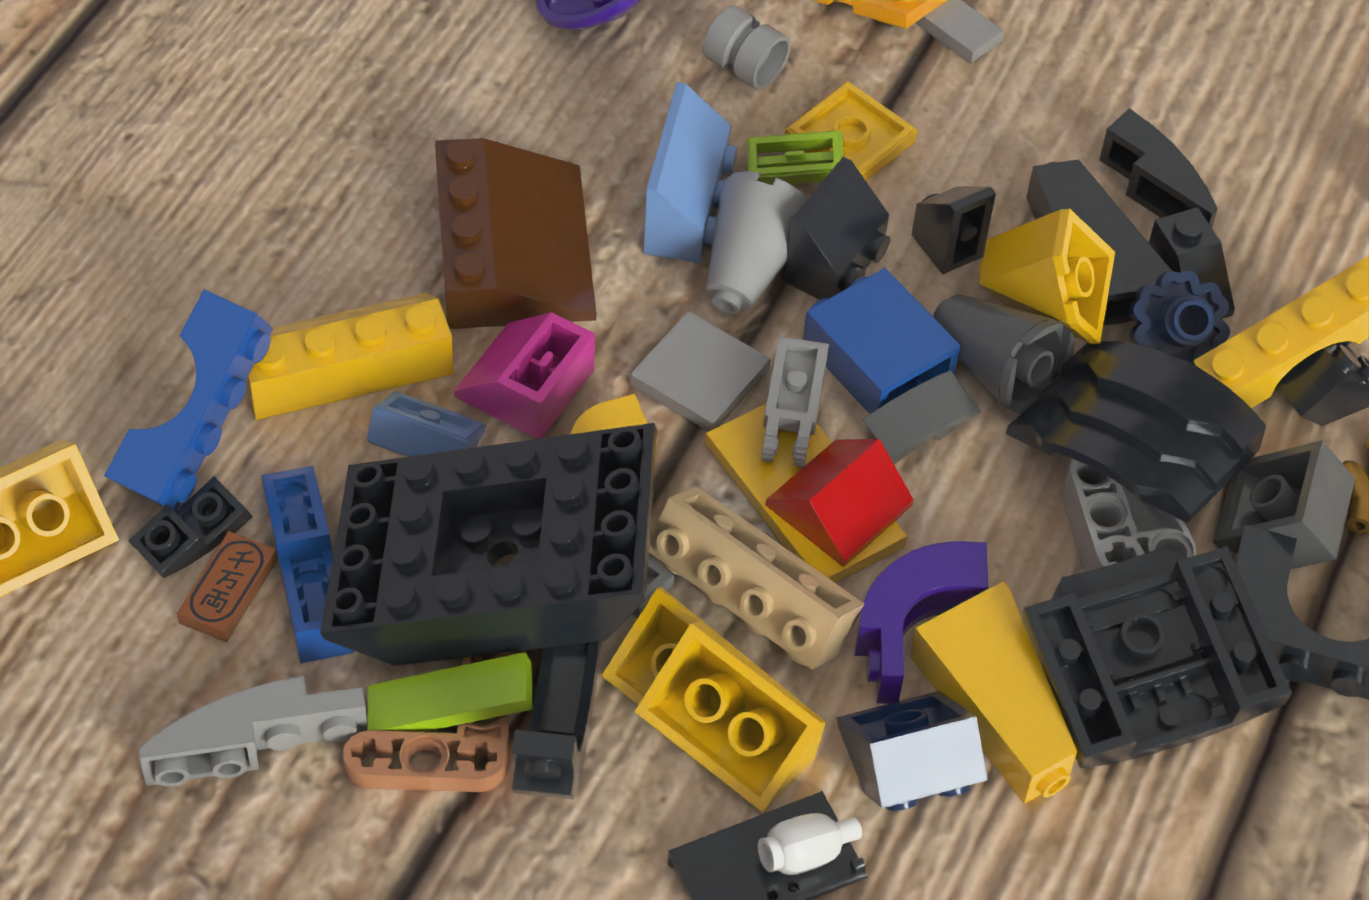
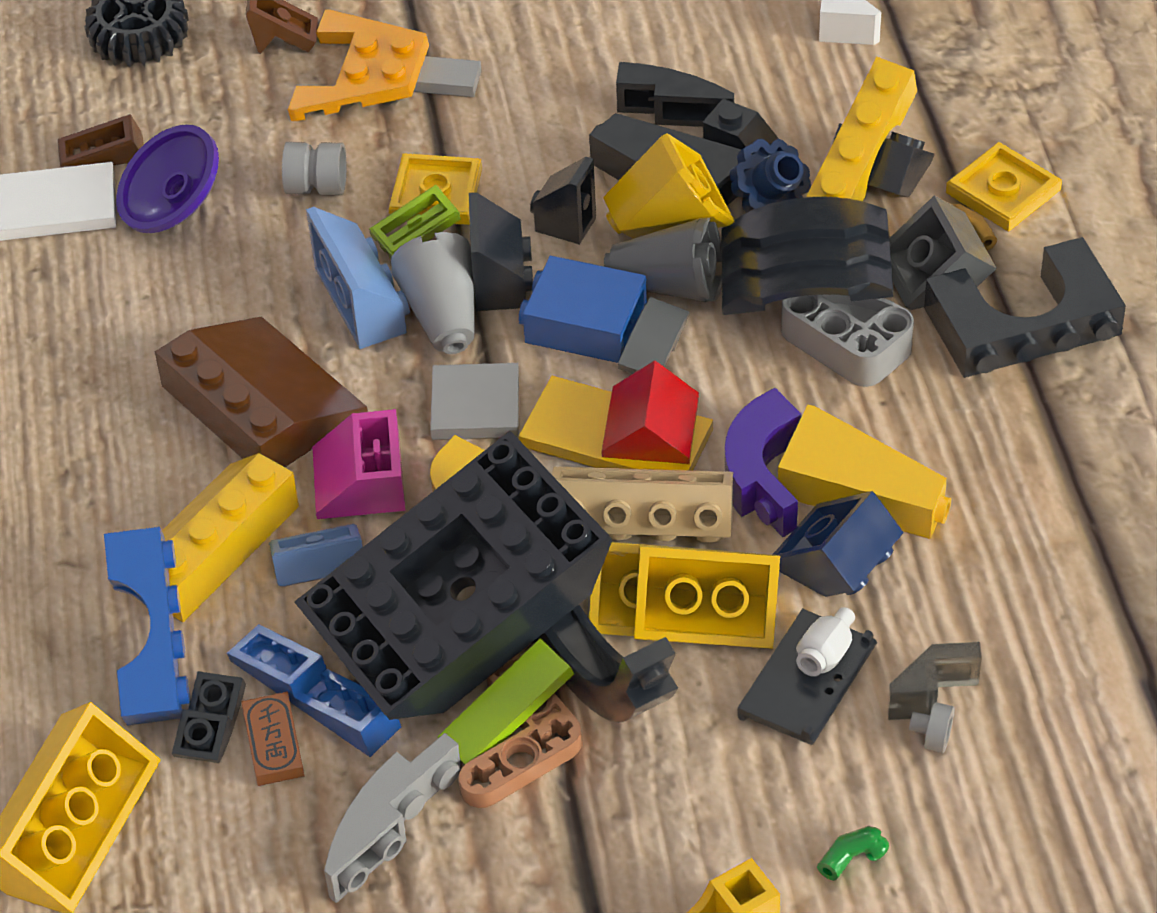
camera: 30 degrees left, 5 degrees down
light grey hinge [761,336,829,467] -> none
black slope [1023,546,1292,769] -> none

